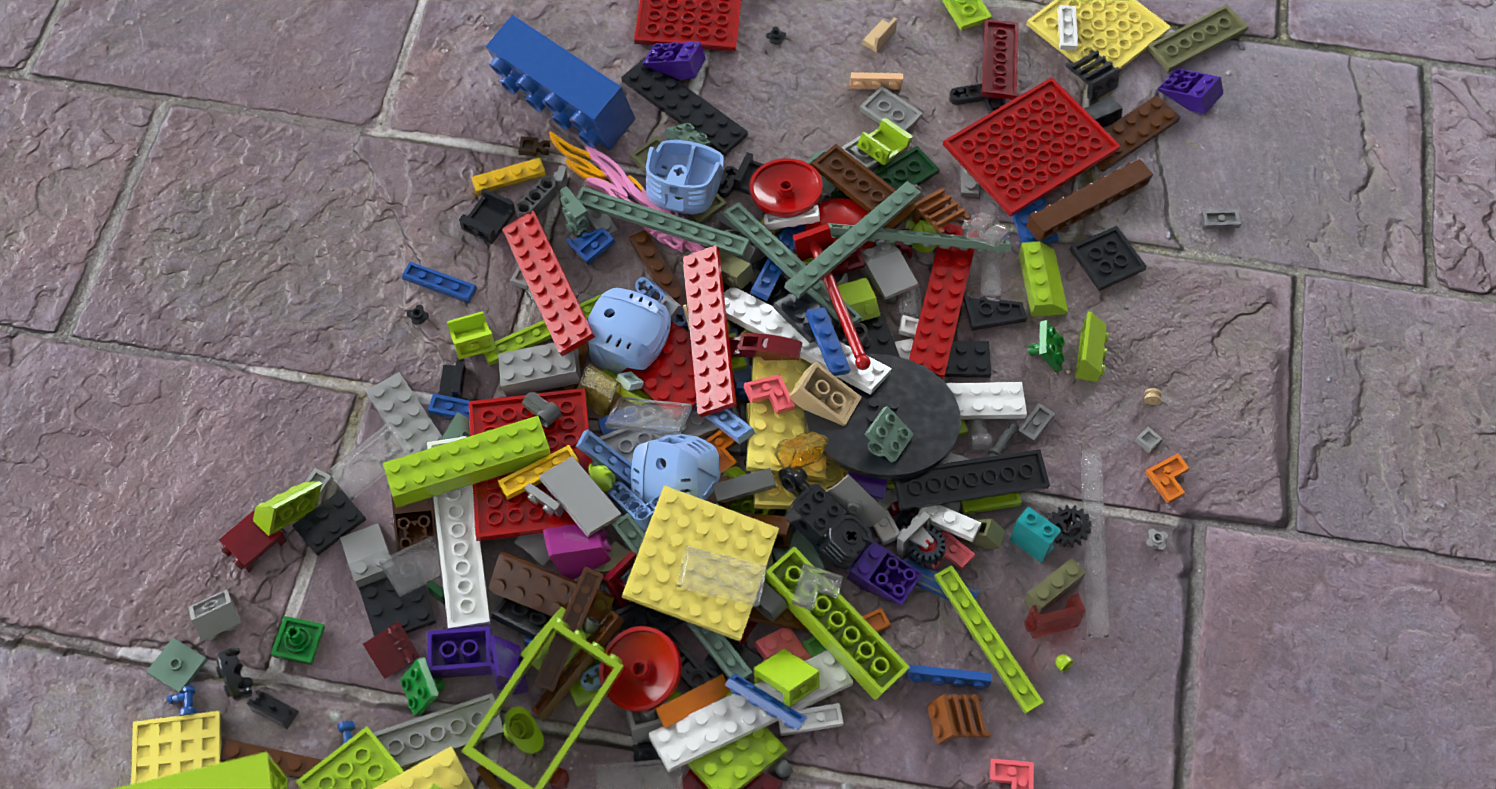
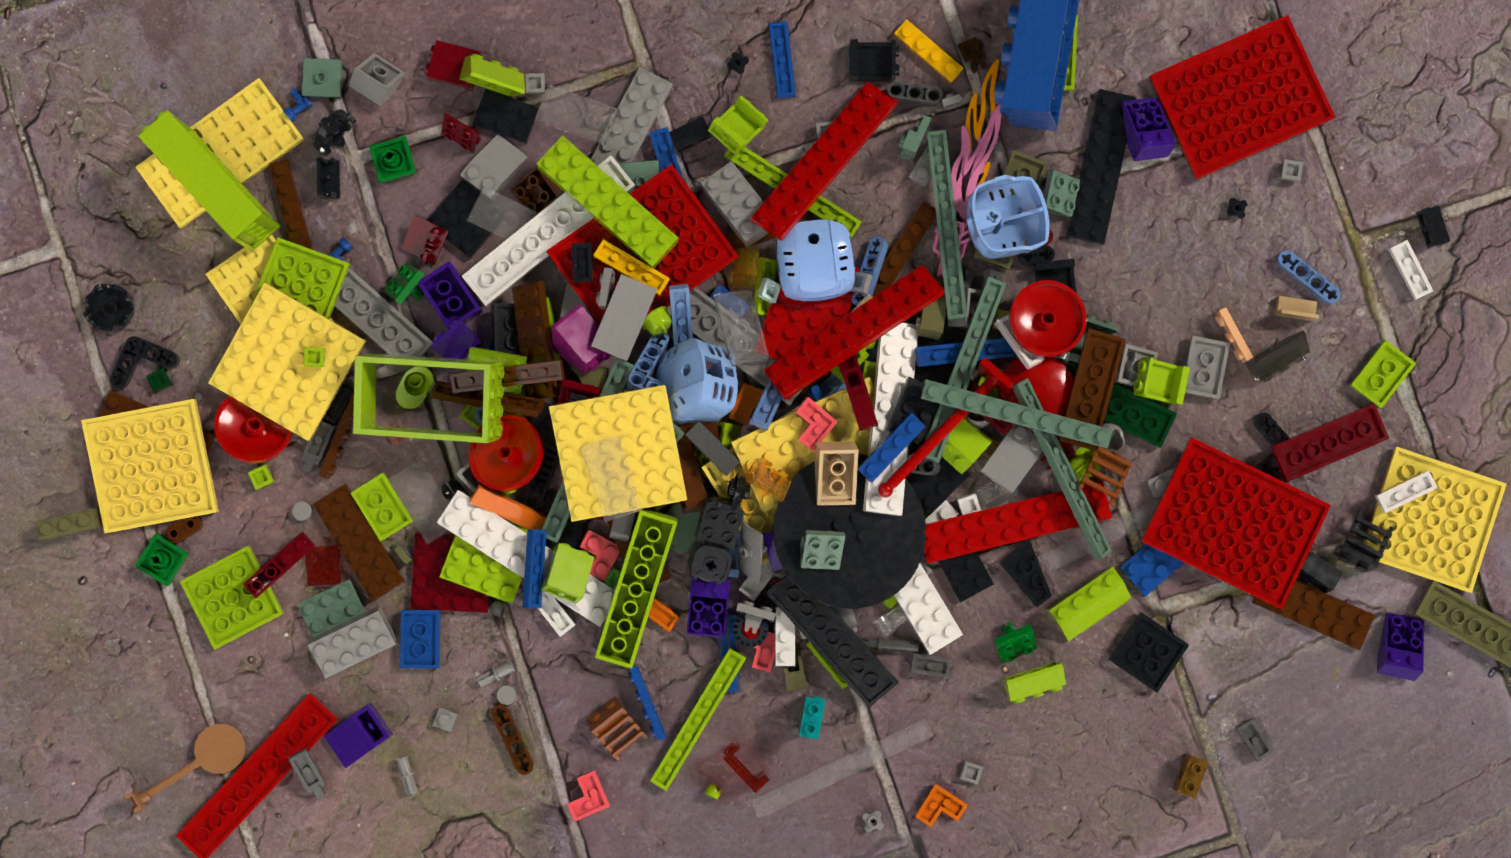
camera: 65 degrees right, 25 degrees up
dark green tile [427,580,445,605] -> none
dark grey piece [522,392,562,428] -> none
blue wing [566,228,616,265] -> none
dark grey hinge [582,616,601,634] -> none
clear plate [792,564,843,610] -> none
clear plate [962,212,1011,247] -> none
olive brick [1024,558,1086,616] -> none
reddish brown brick [1026,159,1153,241] -> none
black gear [1048,505,1092,548] -> none
tan bush [1144,388,1162,405] -> none
none -> dark red hinge [441,113,481,153]
none -> black plate [572,243,593,283]
none -> pearl gold brick [1173,753,1209,799]
none -> clear smoke slope [1245,330,1310,383]
none -> medium blue beam [1276,250,1341,304]

